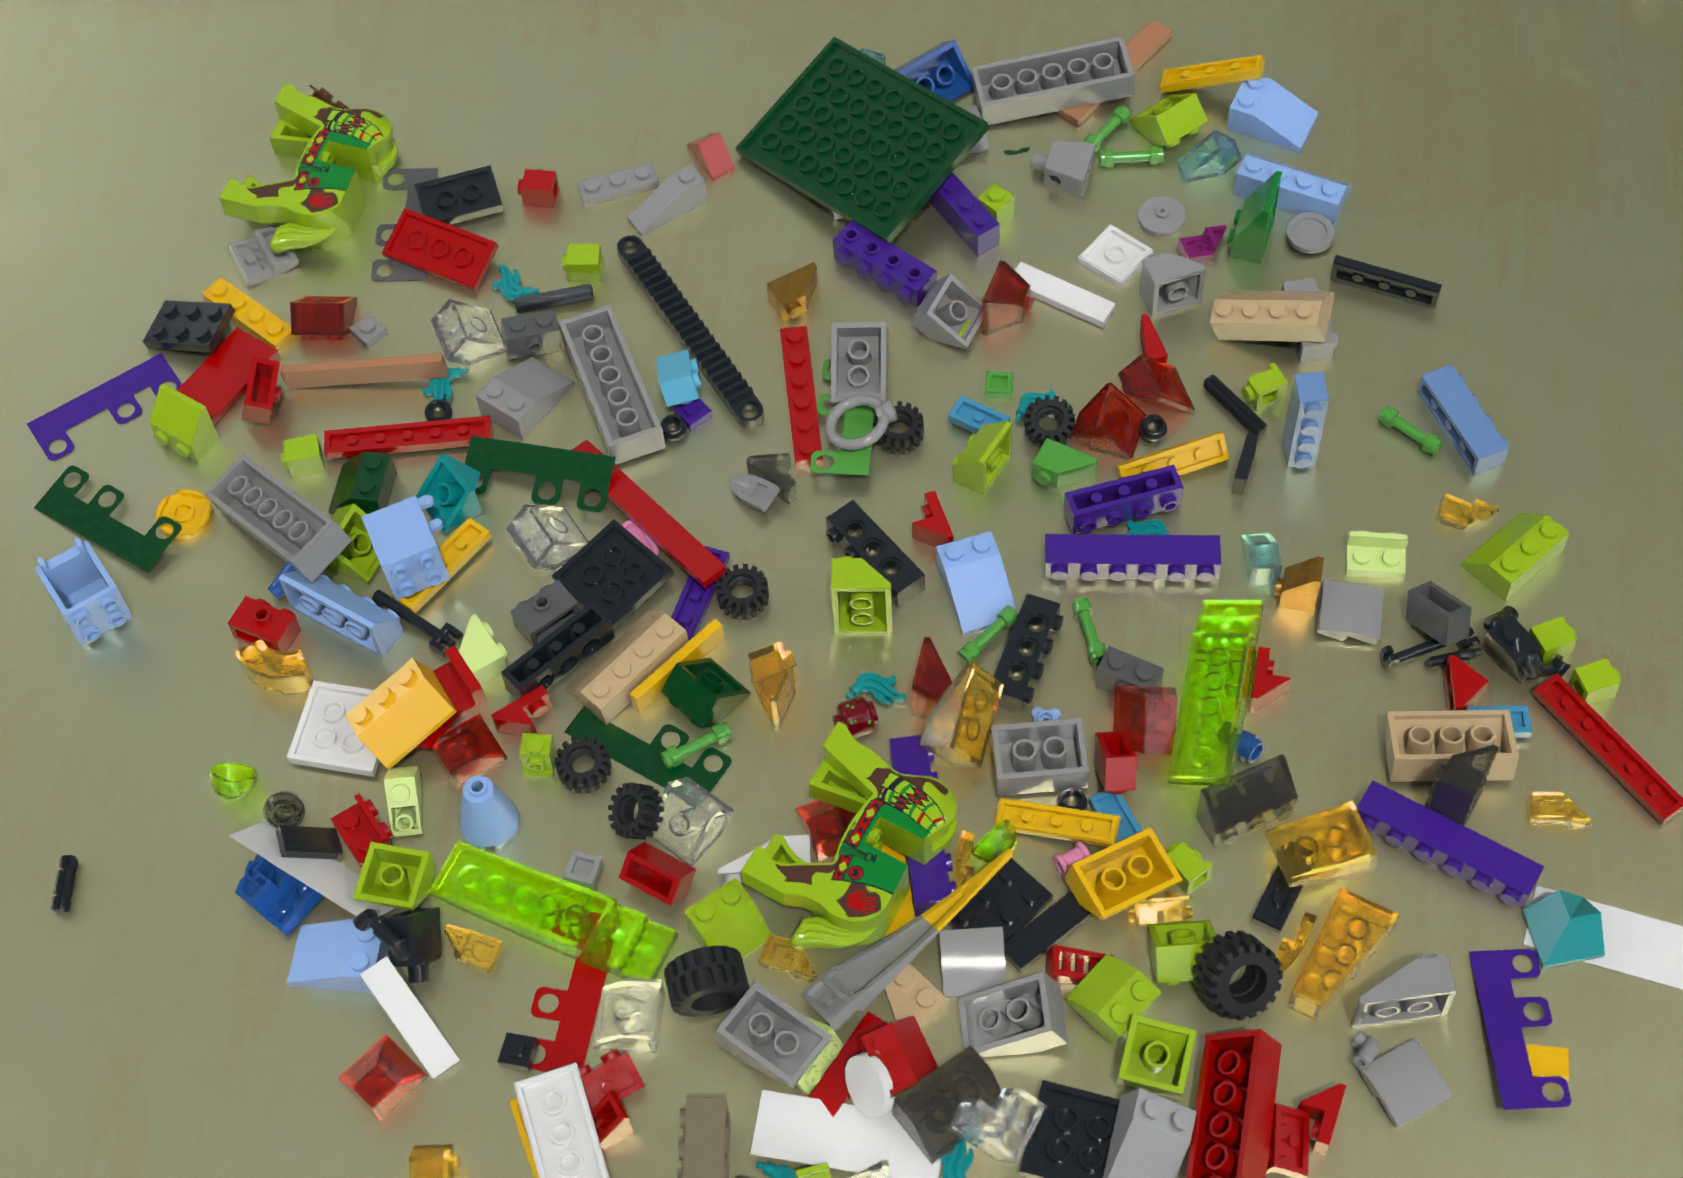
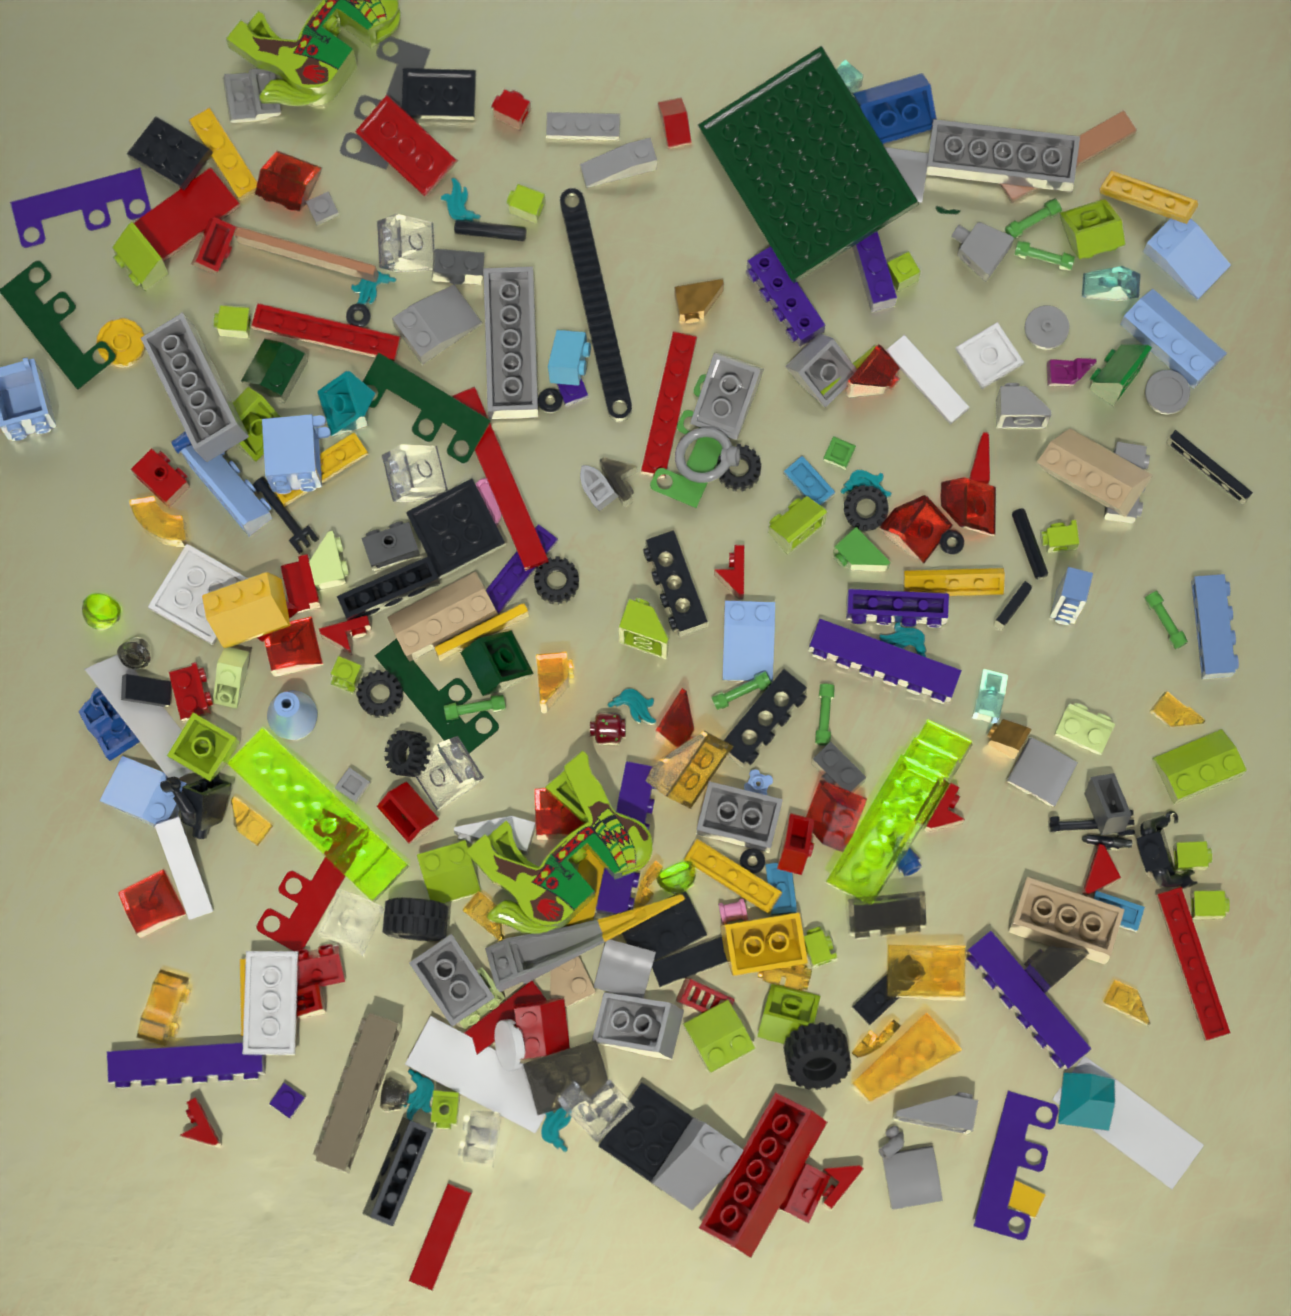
camera: 15 degrees right, 20 degrees up
black plate [497,1032,540,1072] -> none
lime slope [1116,1014,1197,1100] -> none

